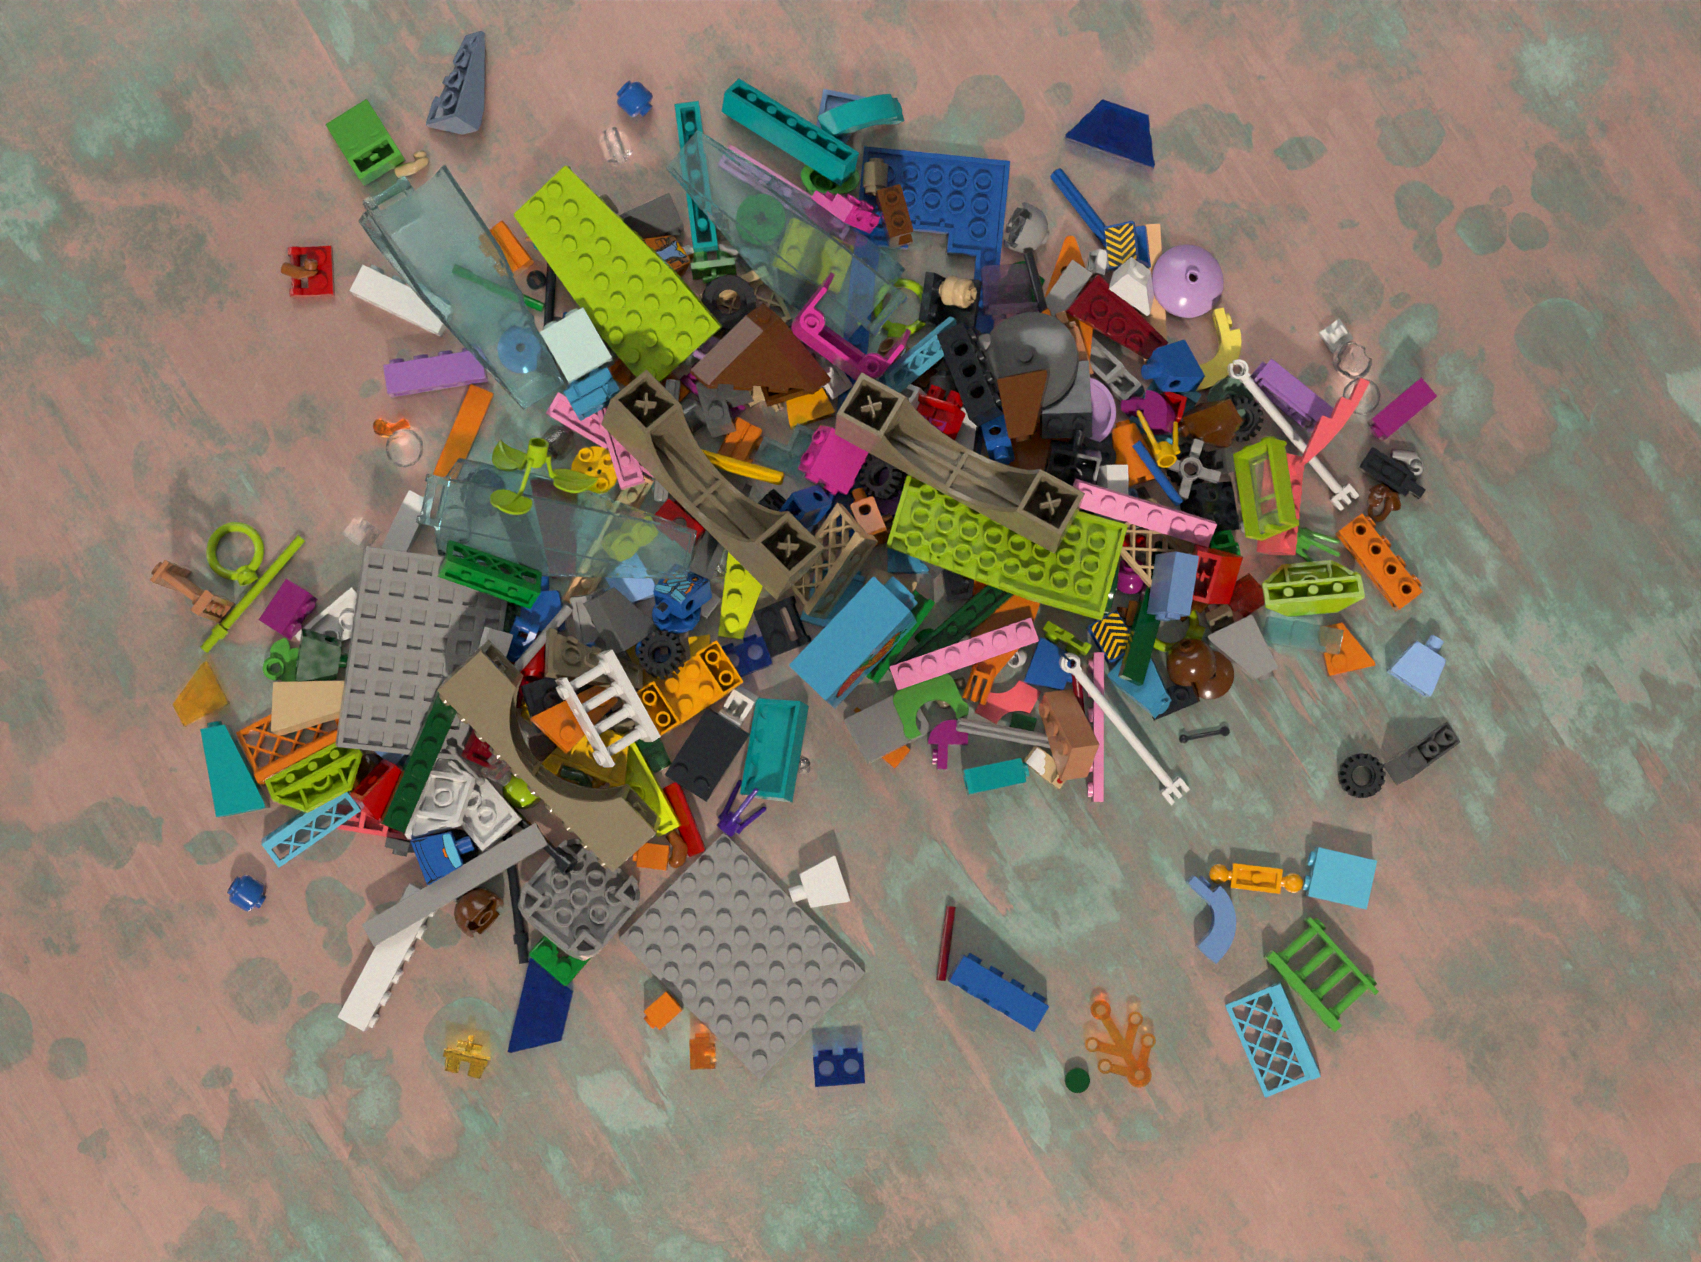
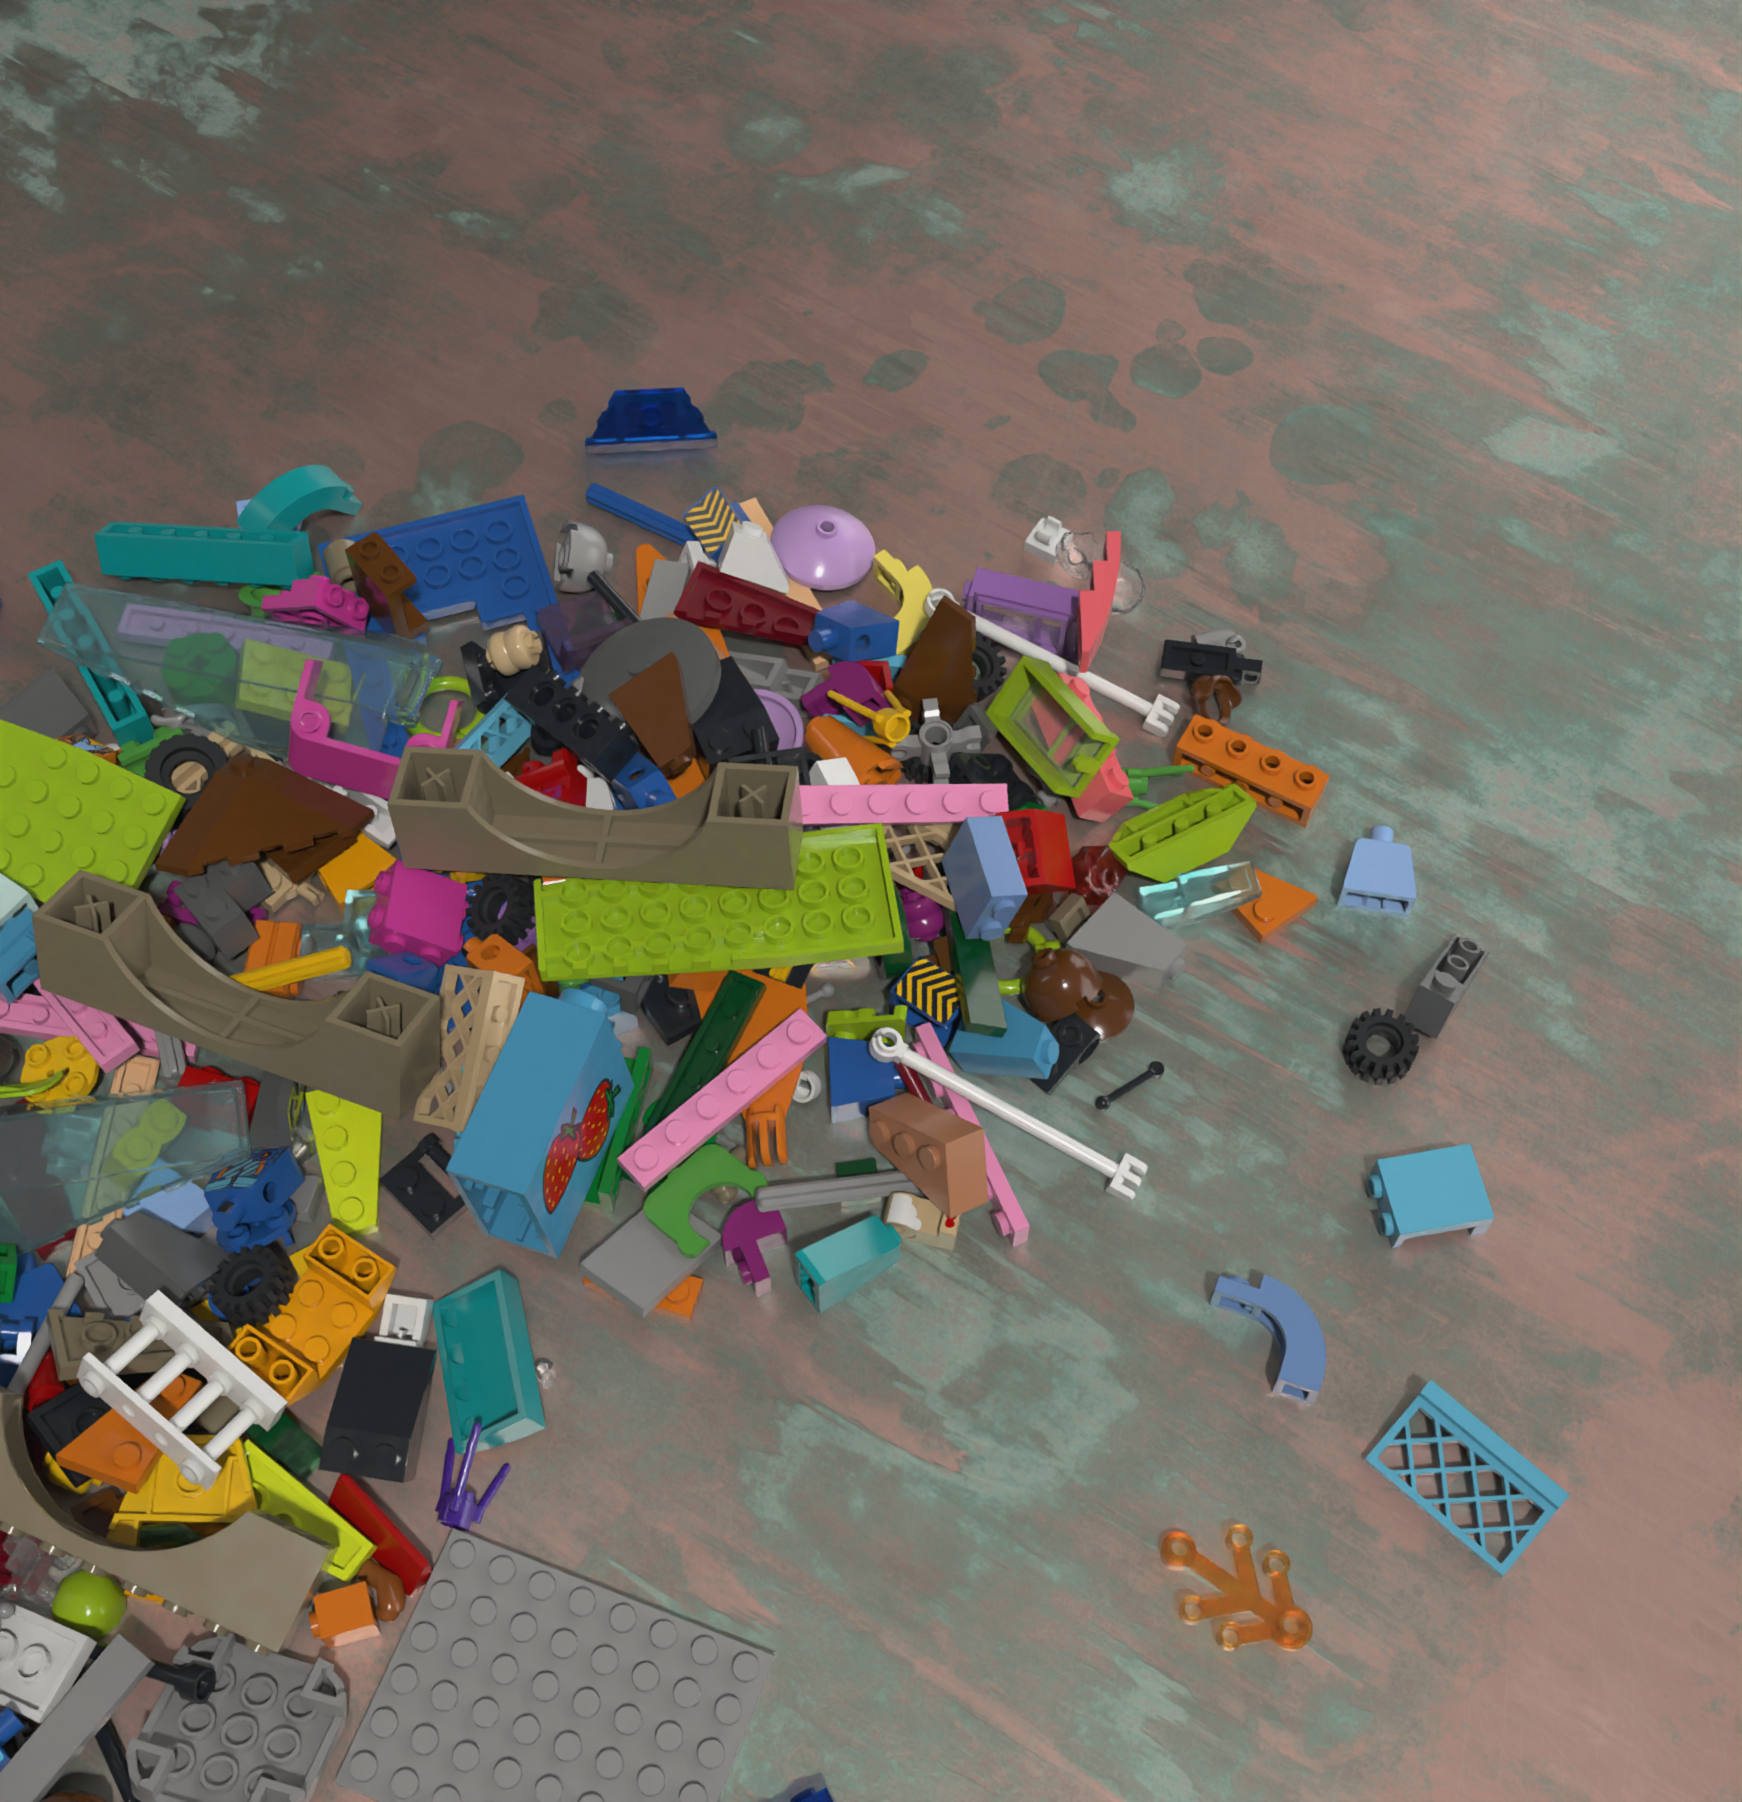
camera: 25 degrees left, 25 degrees down
clear blue brick [722,634,773,677] -> none
white torso [789,856,850,908] -> none
dark red bar [936,906,956,981] -> none
blue wedge [947,953,1049,1032] -> none
coral tile [974,680,1041,724] -> none
dark green tile [1064,1067,1090,1093] -> none
blue bar [1132,440,1183,507] -> none
light orange plate [1209,863,1303,894] -> none
bright green fence [1264,917,1379,1032] -> none
magenta slope [1367,377,1437,441] -> none

